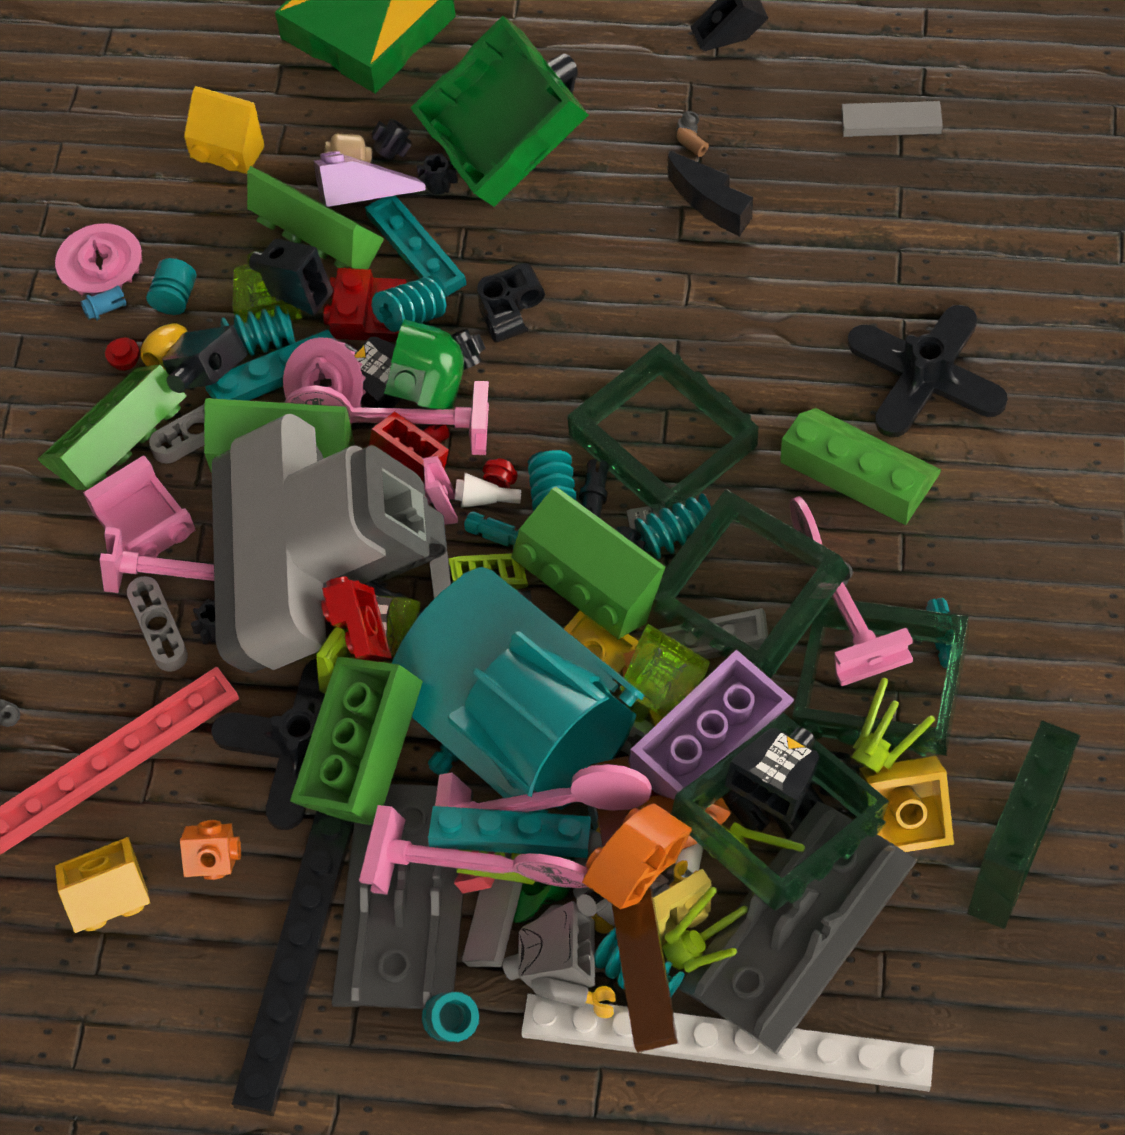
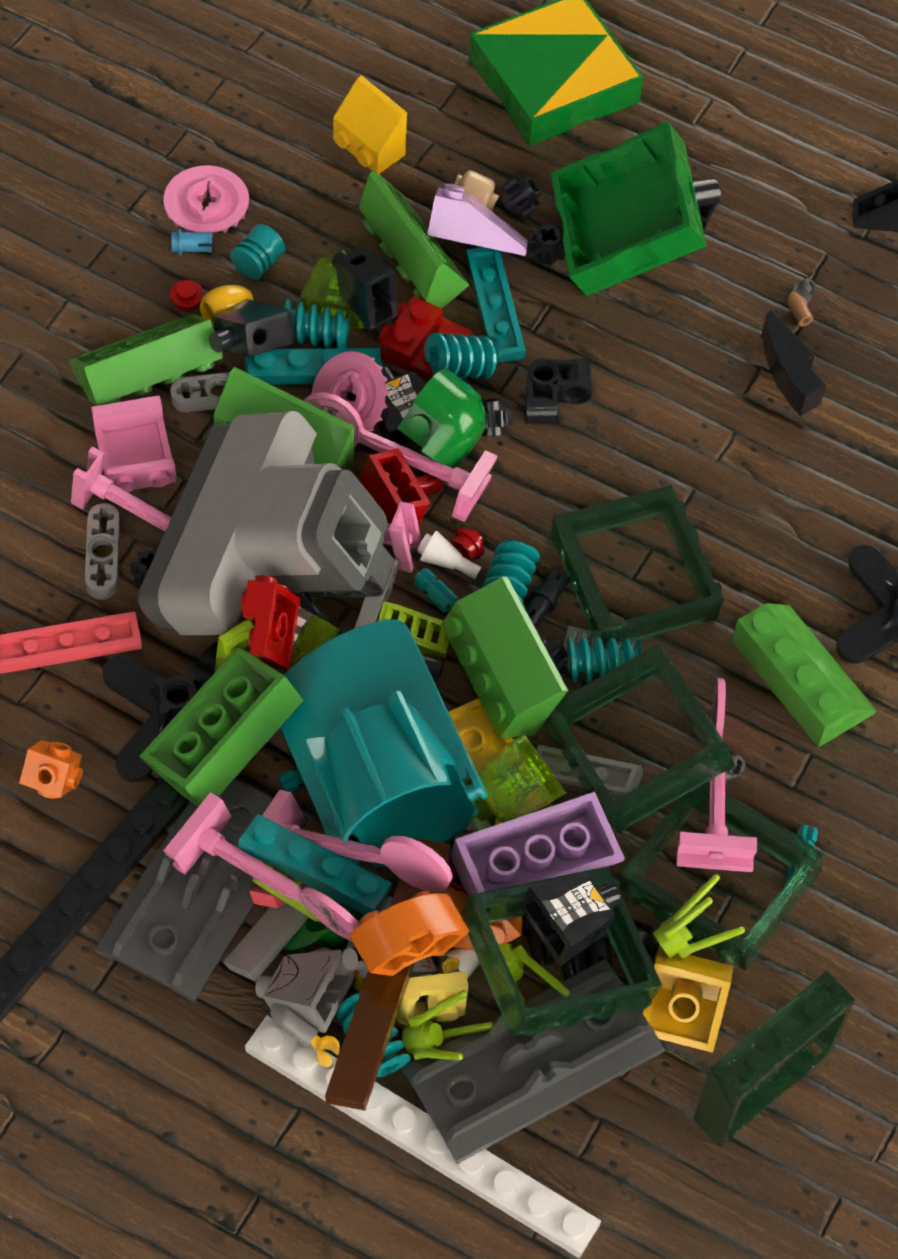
camera: 15 degrees right, 0 degrees up
teal piece [422,992,479,1042] -> none

